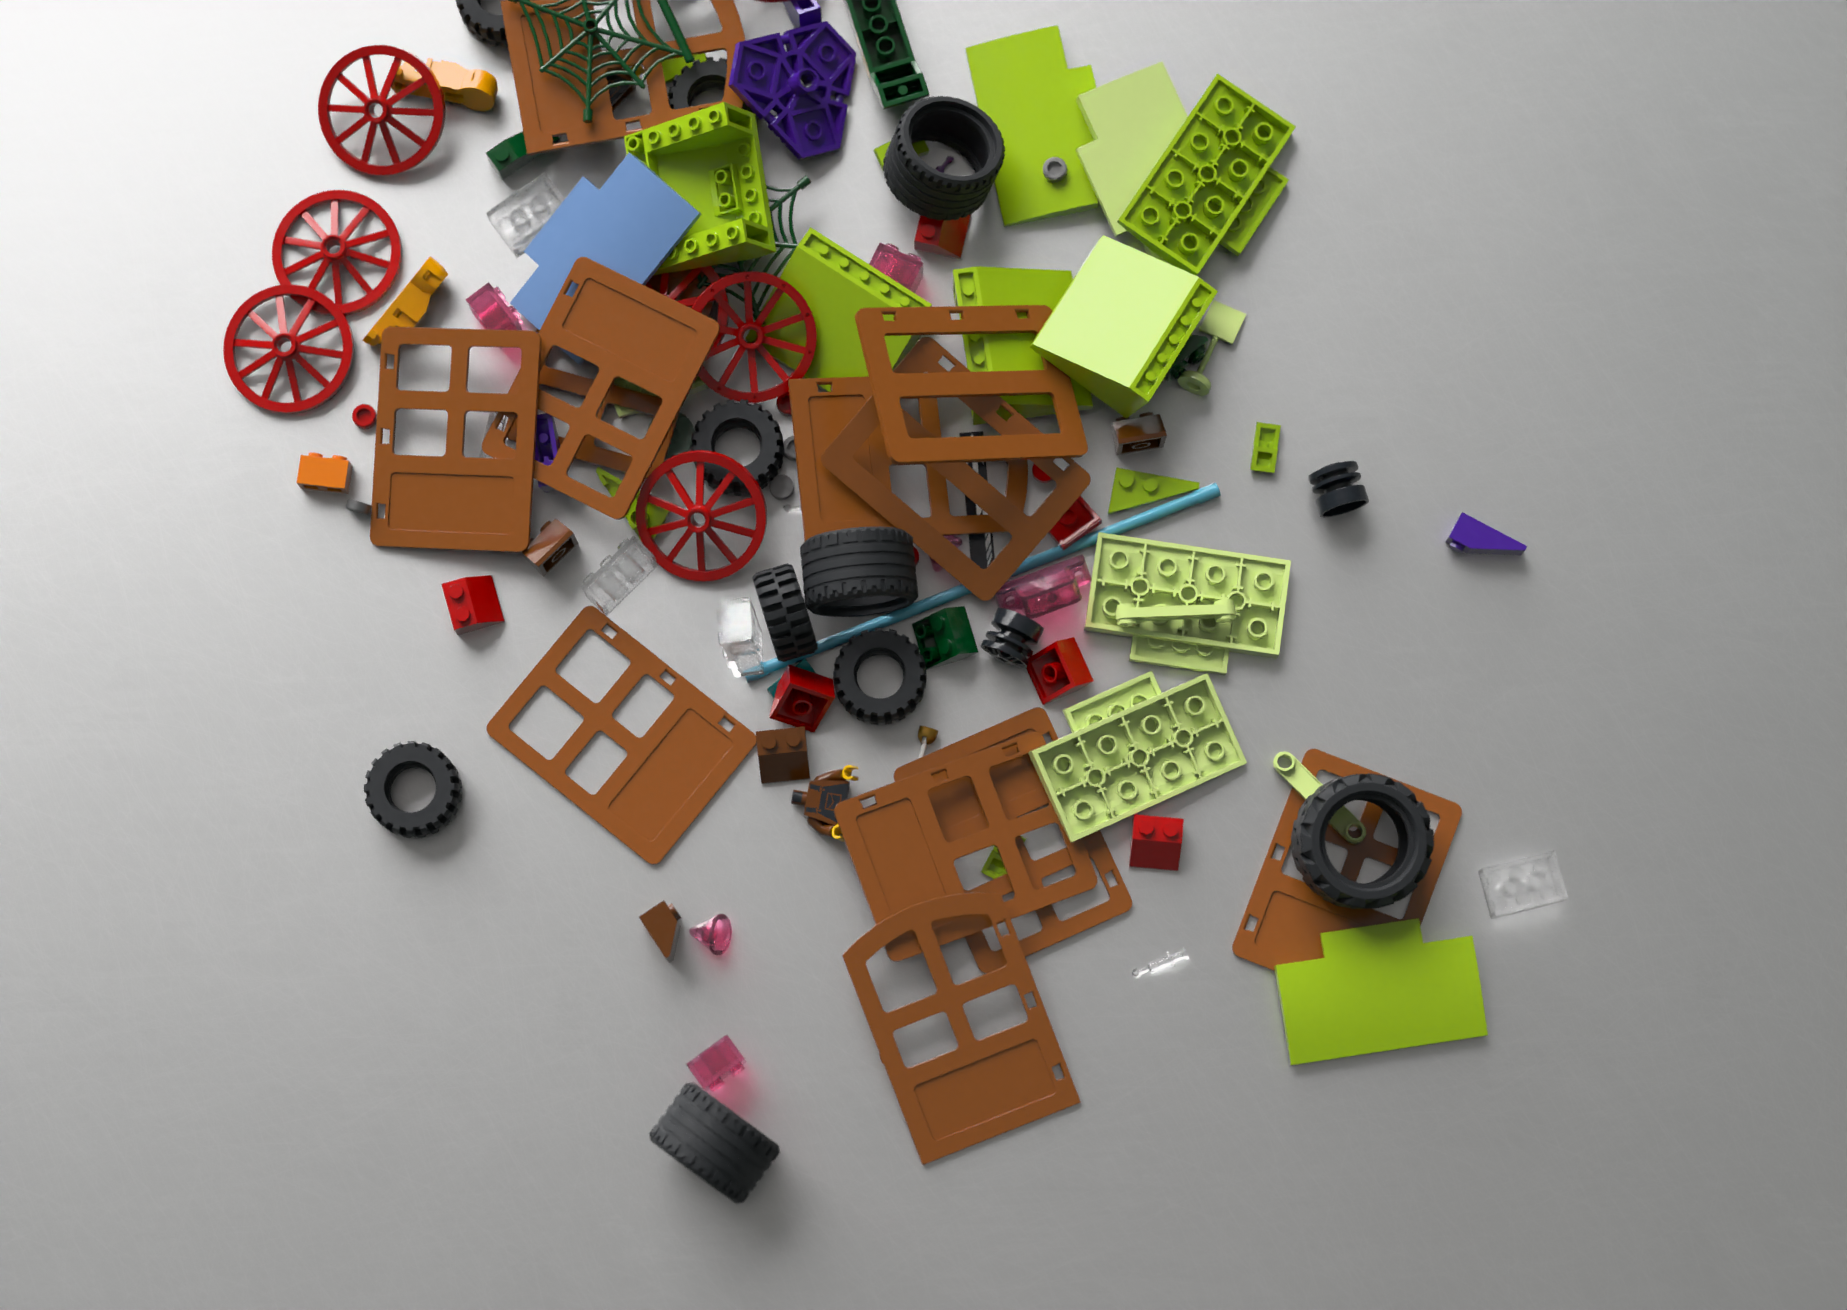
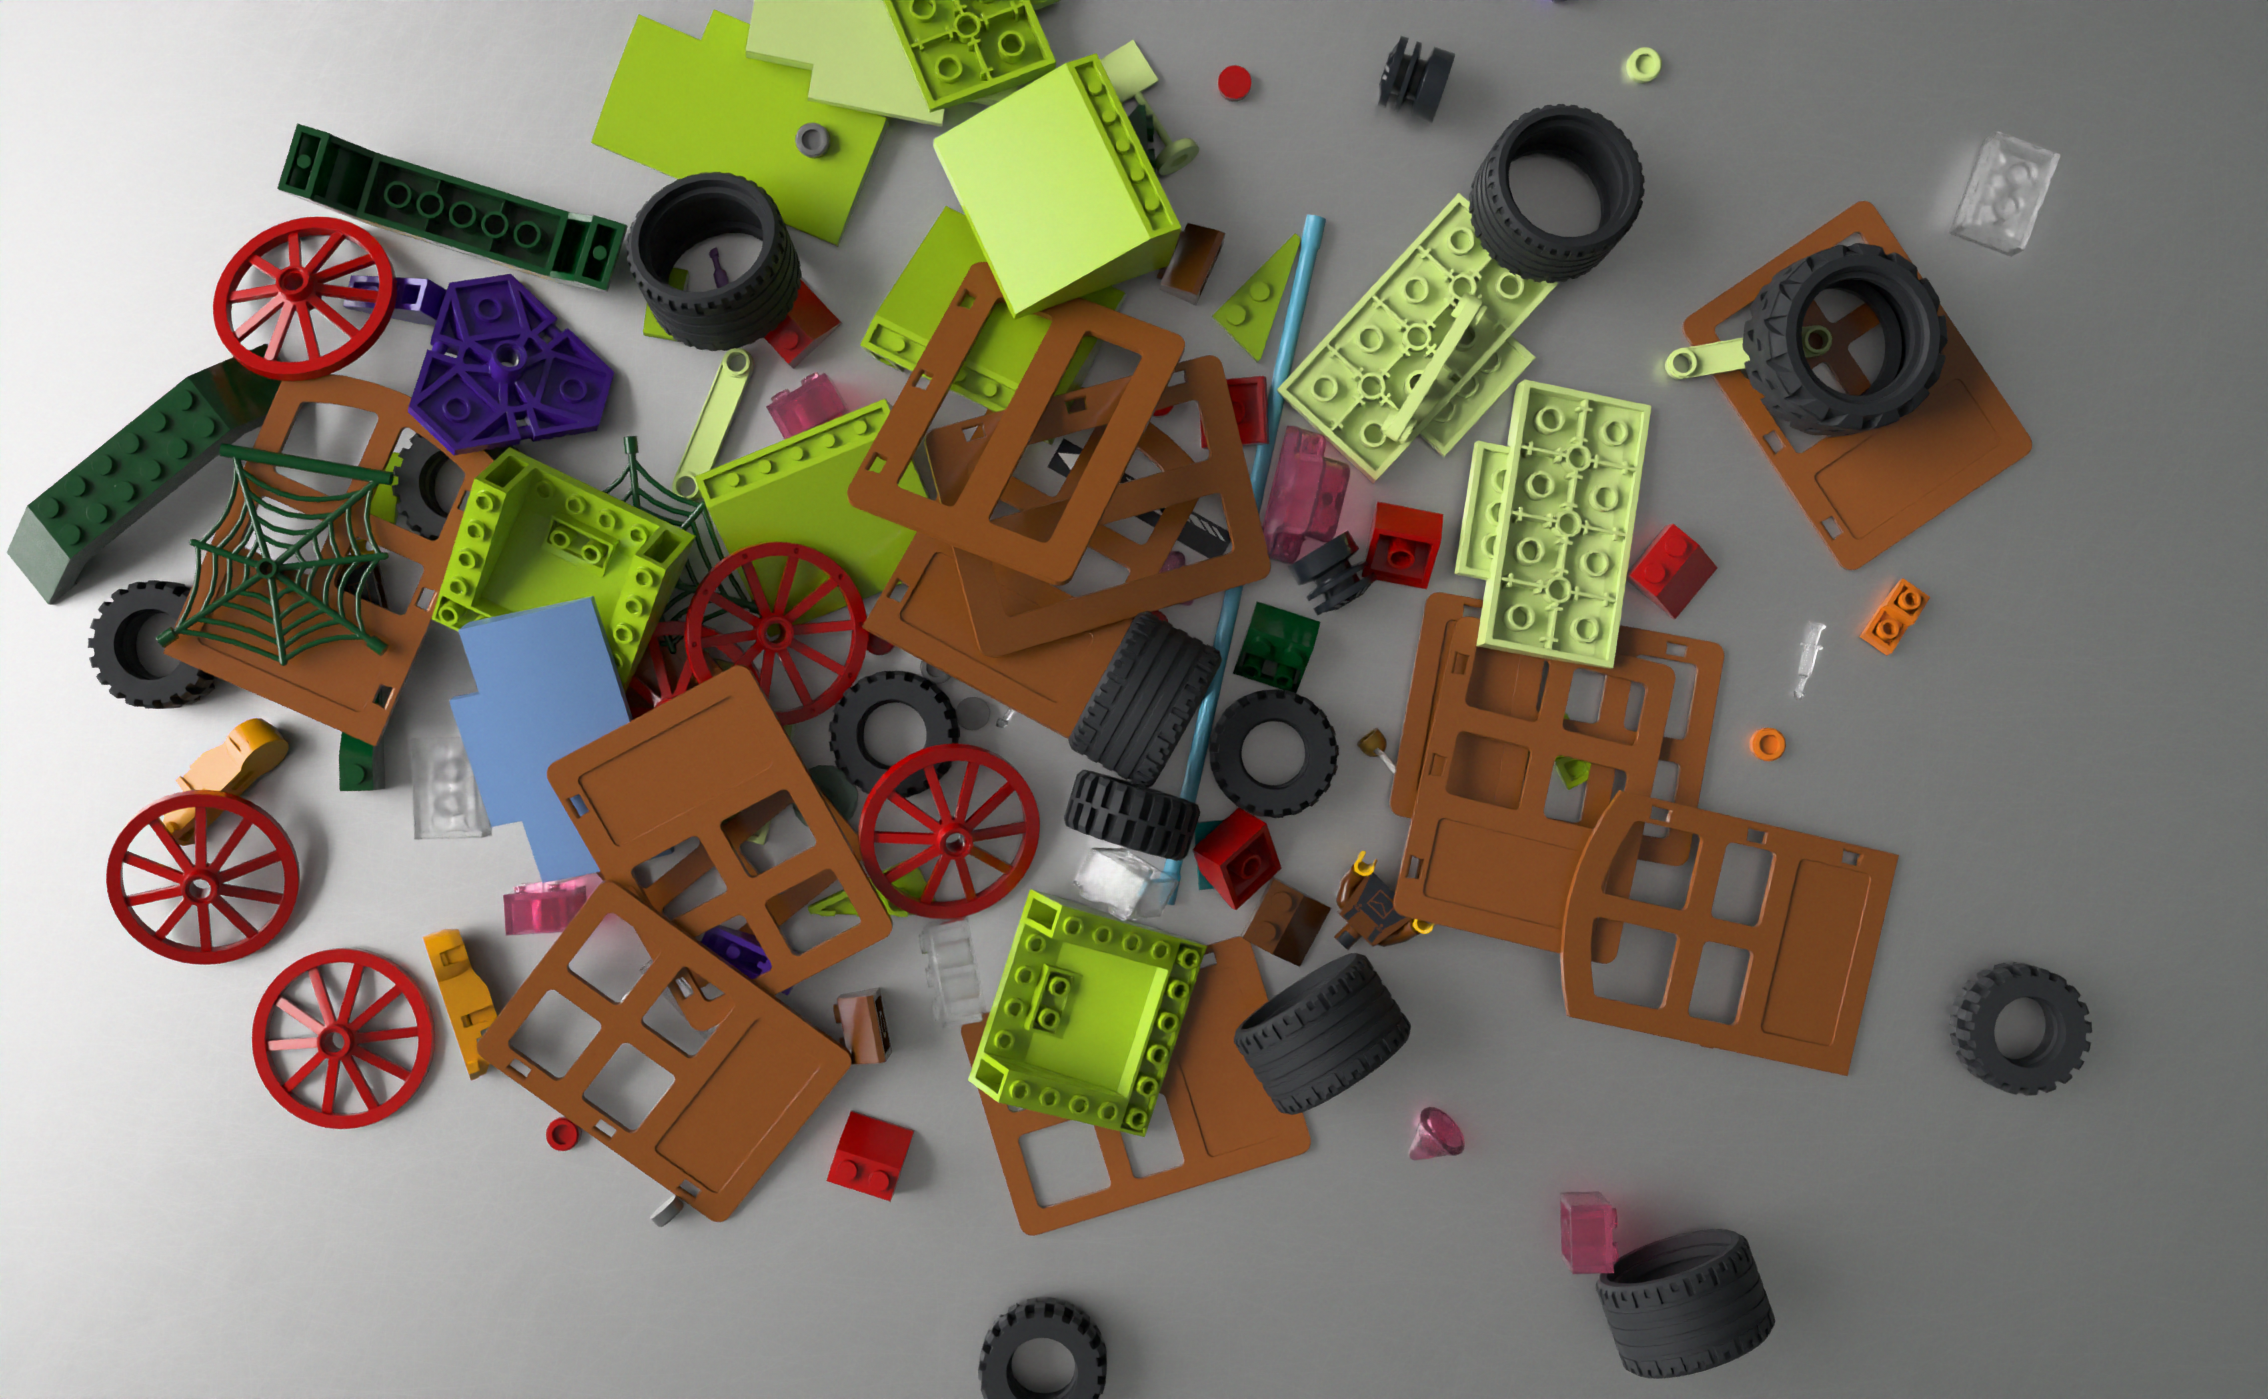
camera: 55 degrees left, 10 degrees up
red wheel [223,284,354,414] -> none
orange brick [297,452,353,494] -> none
reddish brown slope [639,900,681,963] -> none
lime slope [1250,422,1281,473] -> none
lime slope [1274,918,1488,1065] -> none
none -> yellowish green piece [672,348,755,501]
none -> lime slope [968,889,1207,1137]
none -> red tile [1218,65,1251,101]
none -> black tyre [1234,953,1411,1115]
none -> black tyre [1469,104,1645,283]
none -> yellowish green tile [1626,47,1662,84]
none -> orange tile [1750,728,1786,761]
none -> orange slope [1859,578,1930,656]
none -> black tyre [1949,962,2092,1096]

